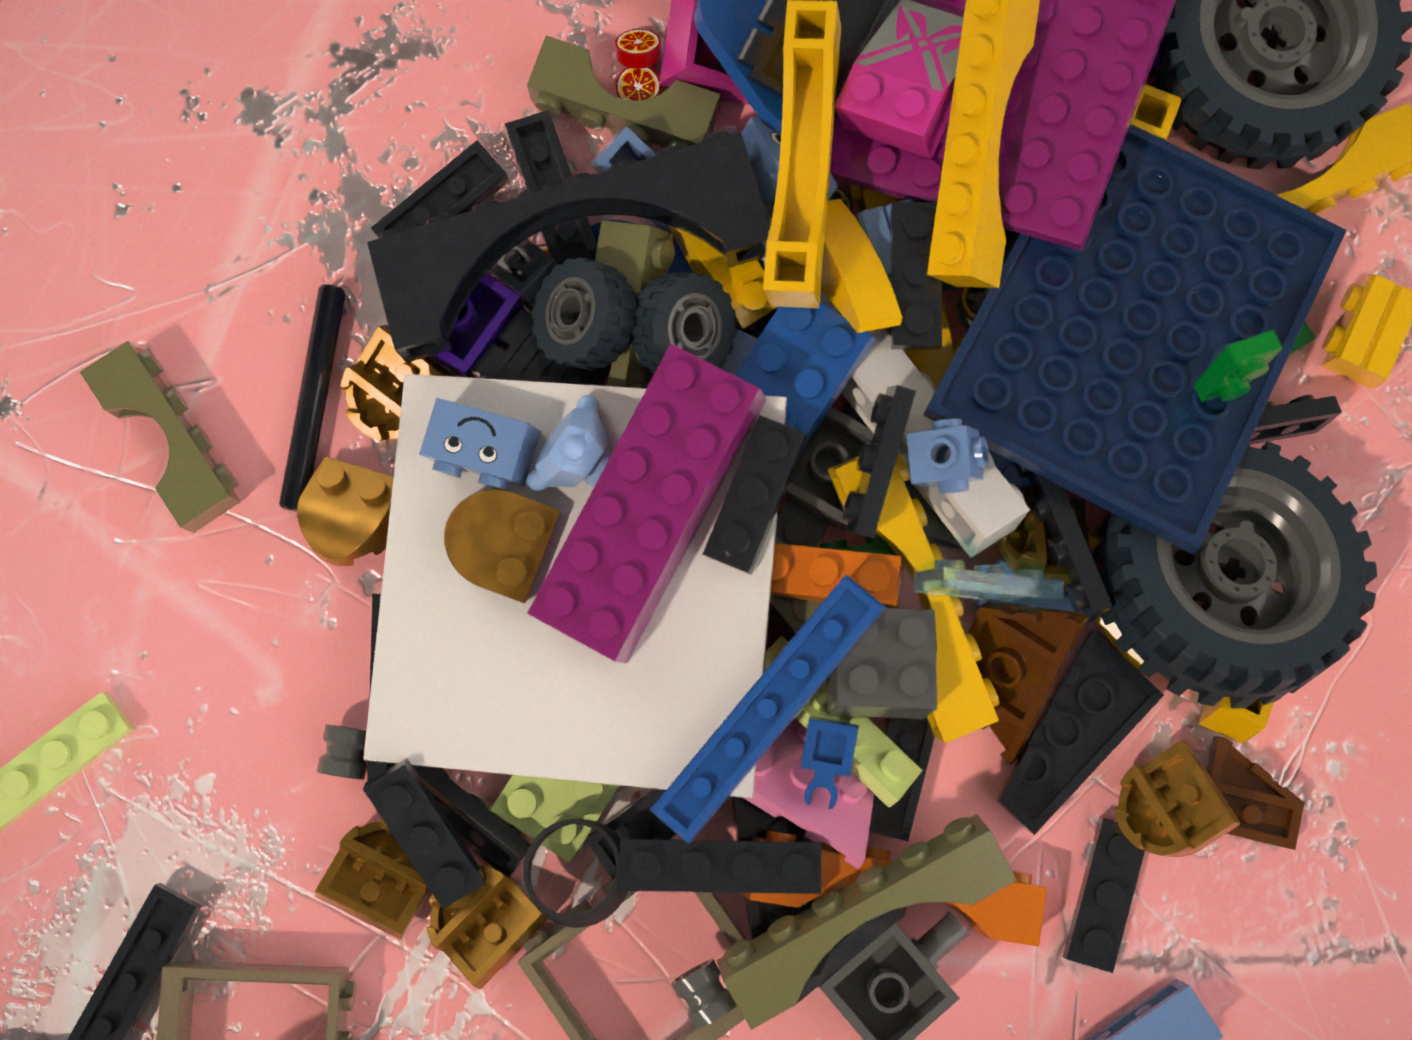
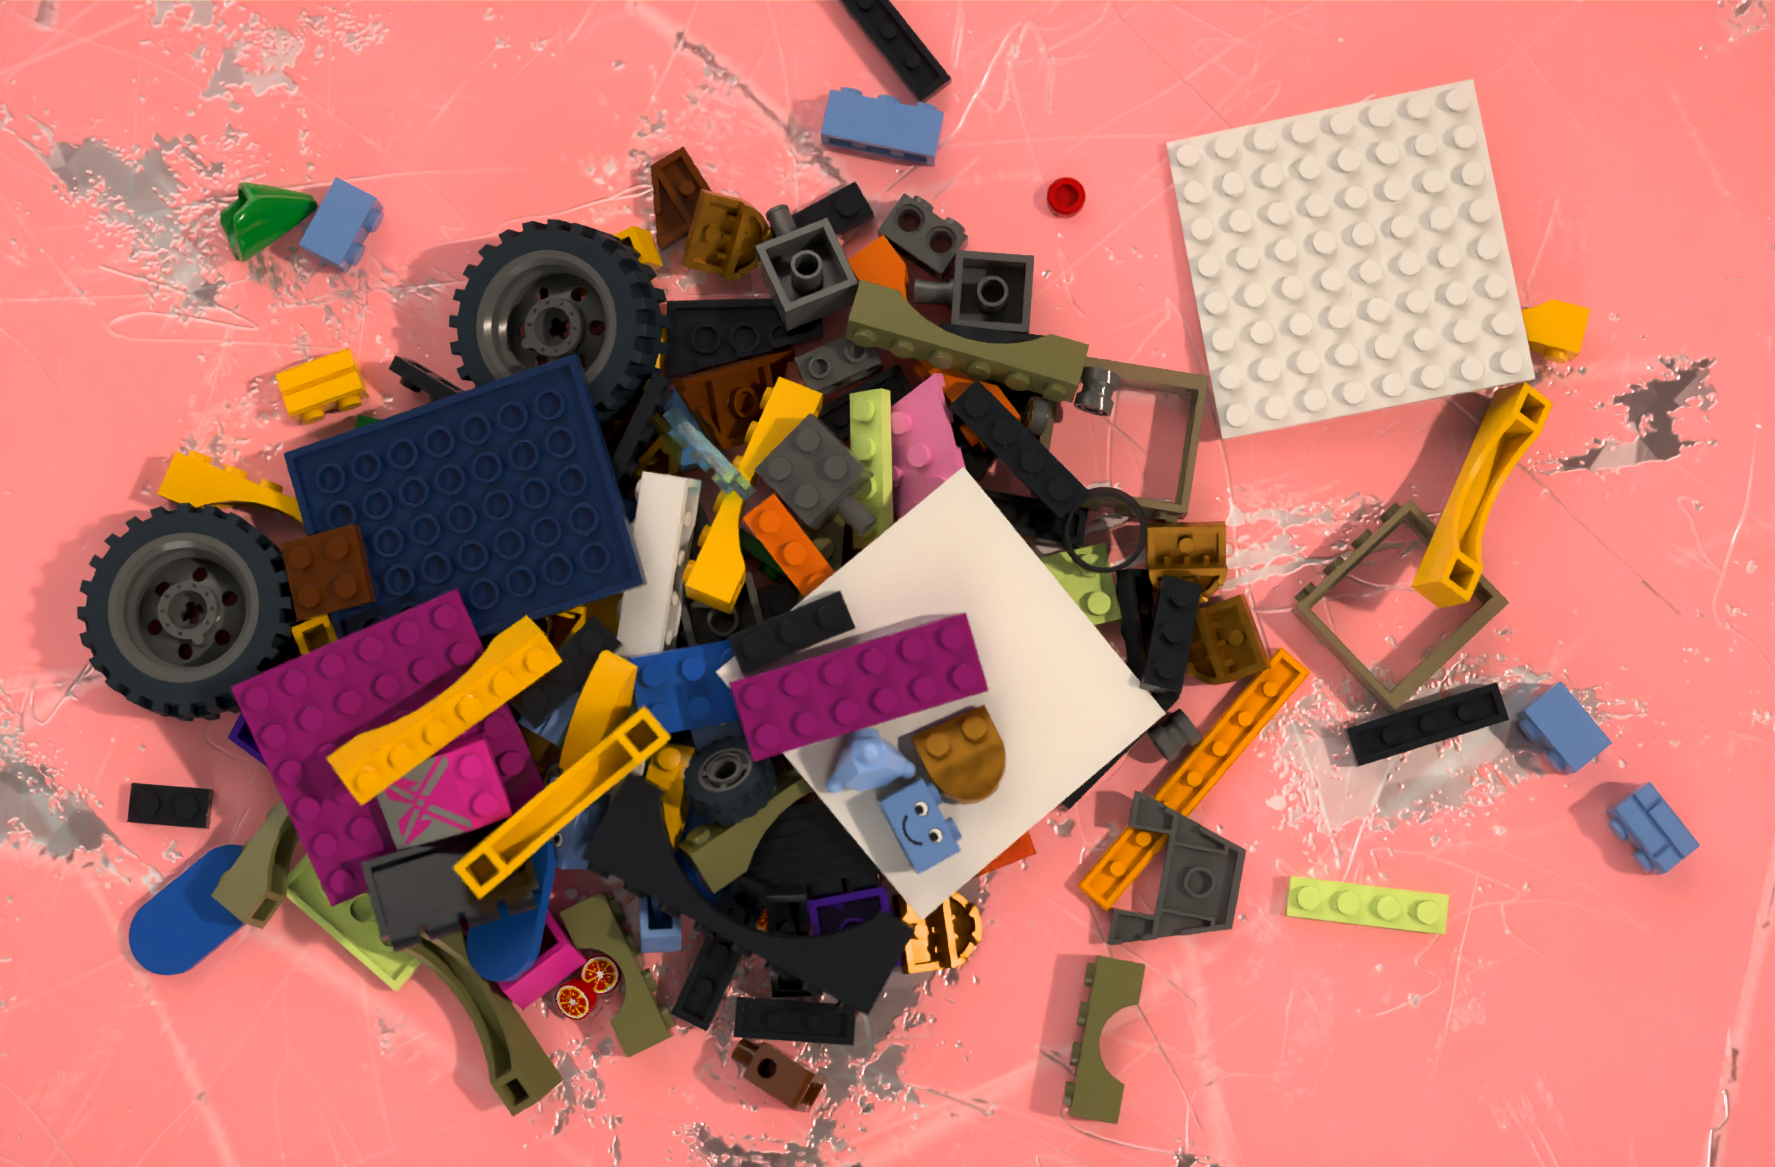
camera: 130 degrees left, 0 degrees up
black axle [279,284,346,512] -> none
pearl gold slope [297,456,394,566] -> none
black wheel [532,257,636,370] -> none
blue tile [650,574,886,844] -> none
blue plate [800,716,859,809] -> none
black plate [843,385,916,538] -> none
medium blue brick [906,419,989,494] -> none
green plate [1194,330,1282,402] -> none
none -> reddish brown plate [280,524,376,621]
none -> reddish brown torso [731,1038,829,1113]
none -> dark grey brick [755,204,859,331]
none -> dark grey brick [794,336,882,397]
none -> dark grey brick [877,193,968,282]
none -> dark grey tile [1022,395,1049,437]
none -> light orange tile [1077,647,1311,912]
none -> dark grey wing [1107,790,1246,945]

